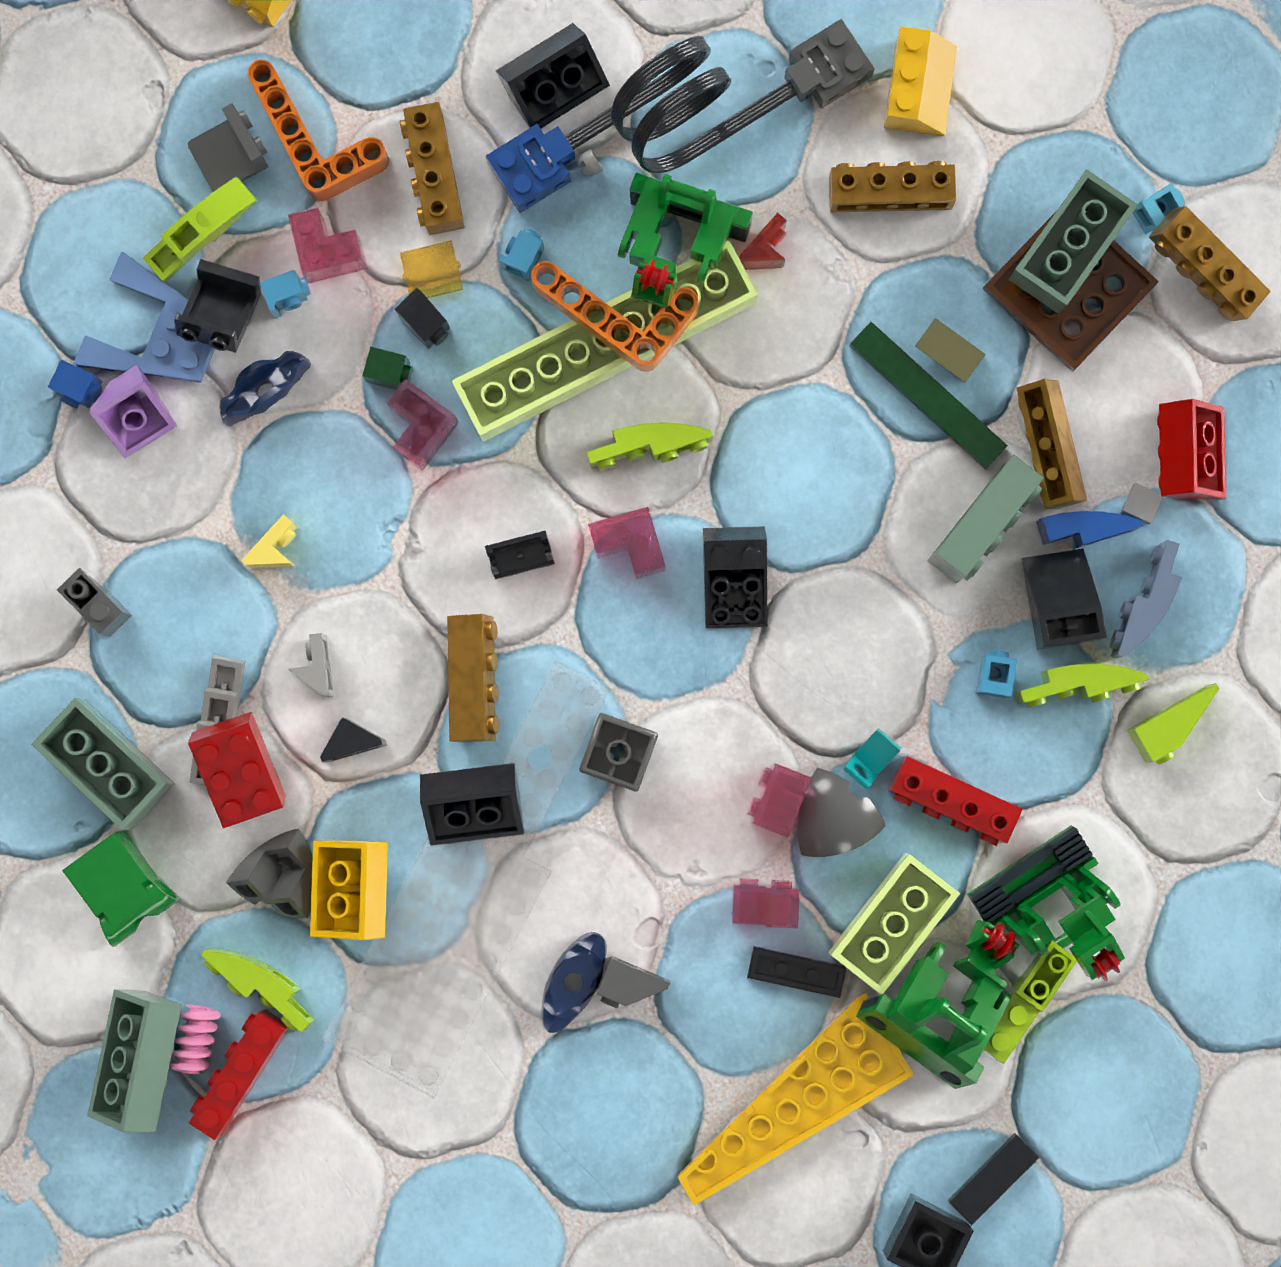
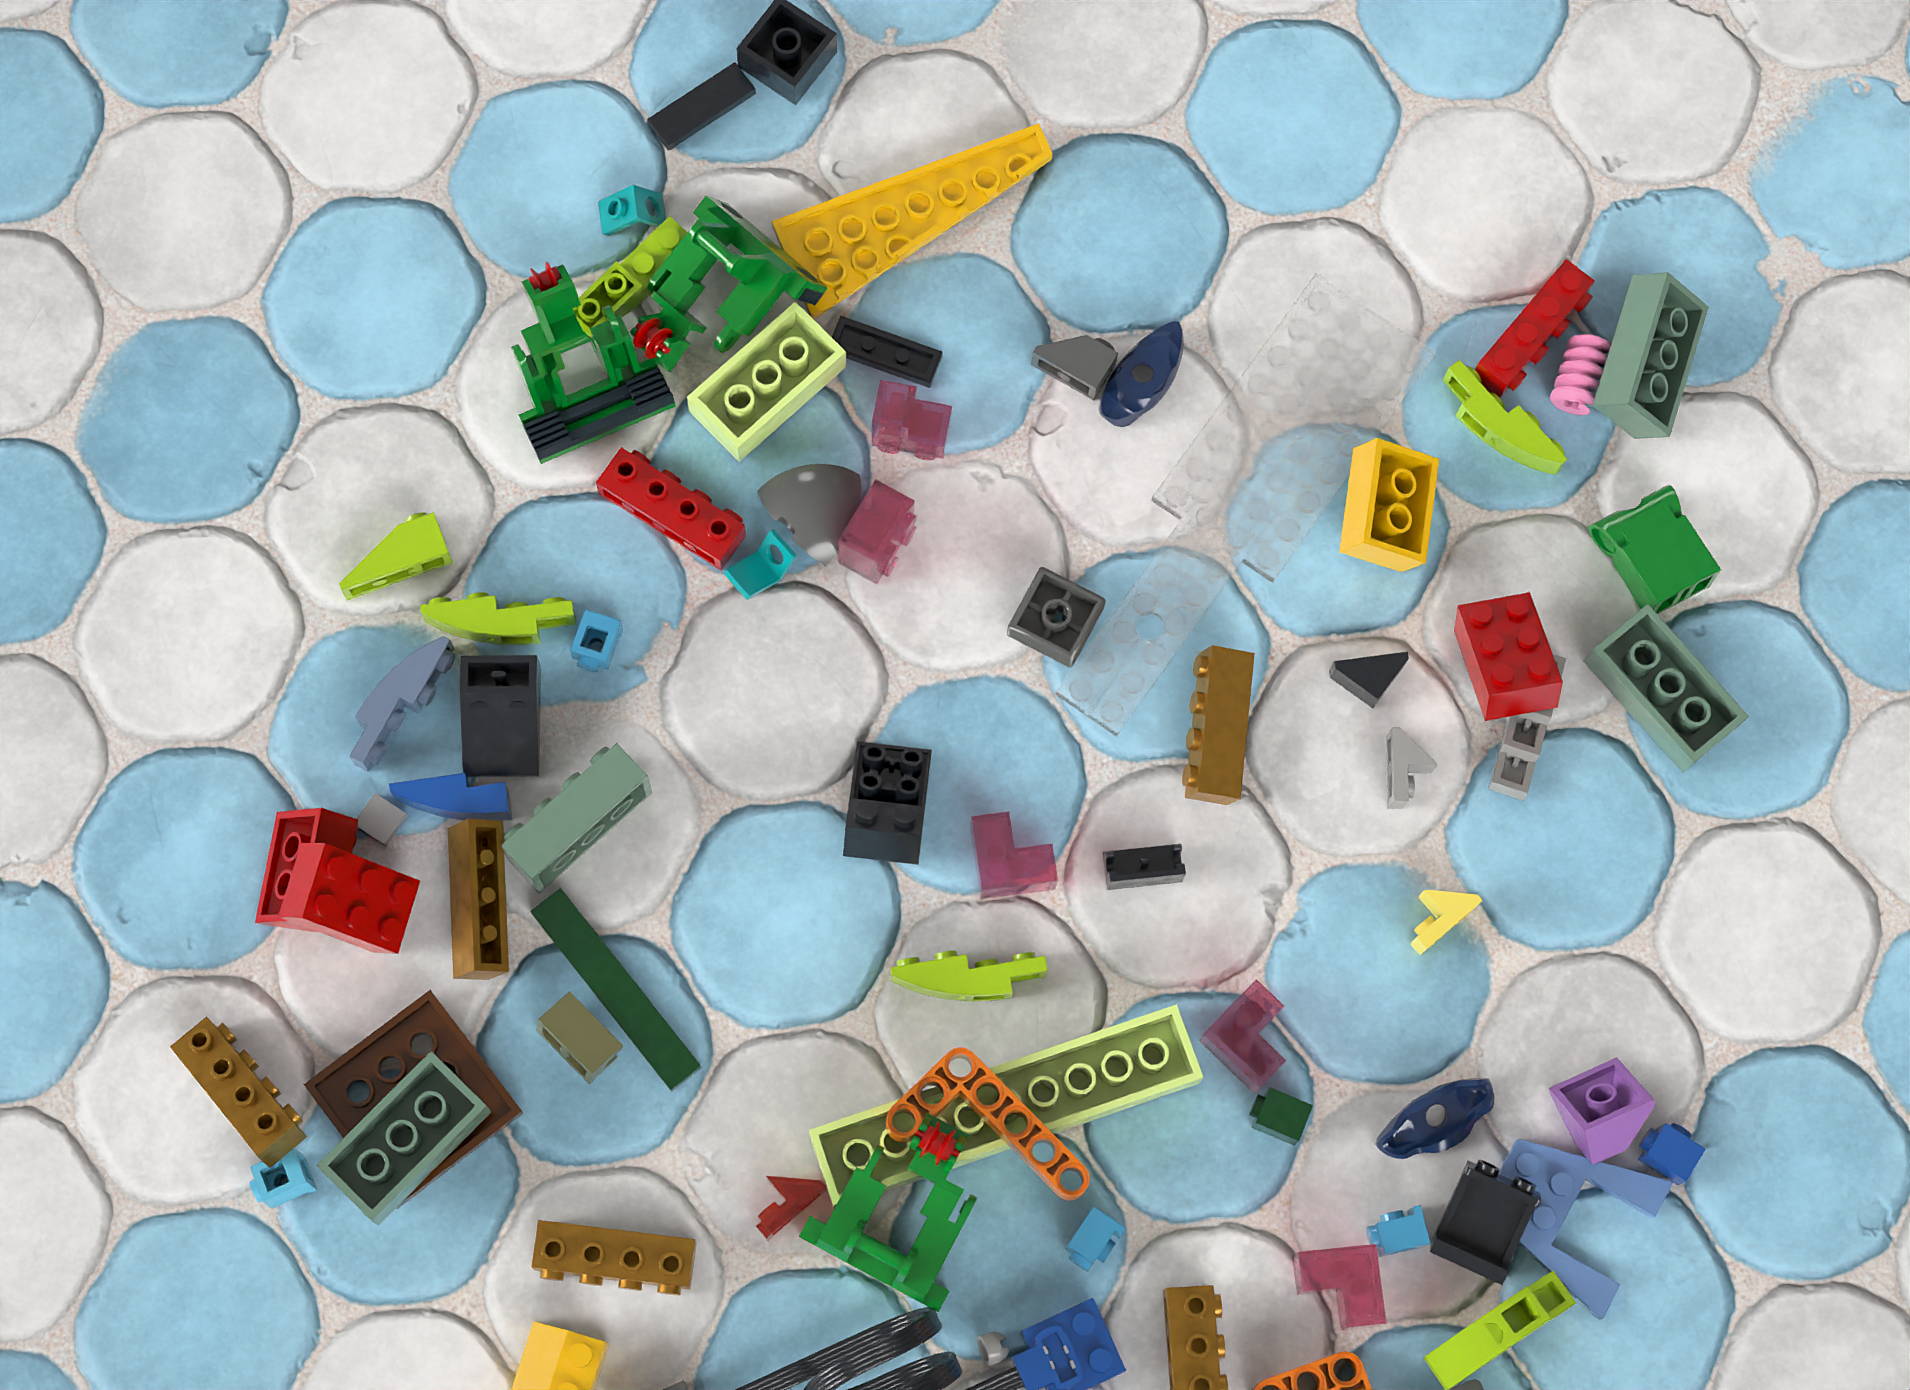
camera: 175 degrees right, 10 degrees down
dark grey slope [57,568,132,637] -> none
dark grey brick [226,829,313,918] -> none
black slope [395,288,450,349] -> none
clear yellow piece [400,240,463,298] -> none
black slope [420,763,524,846] -> none
none -> red brick [278,843,420,954]
none -> teal bracket [598,185,666,236]

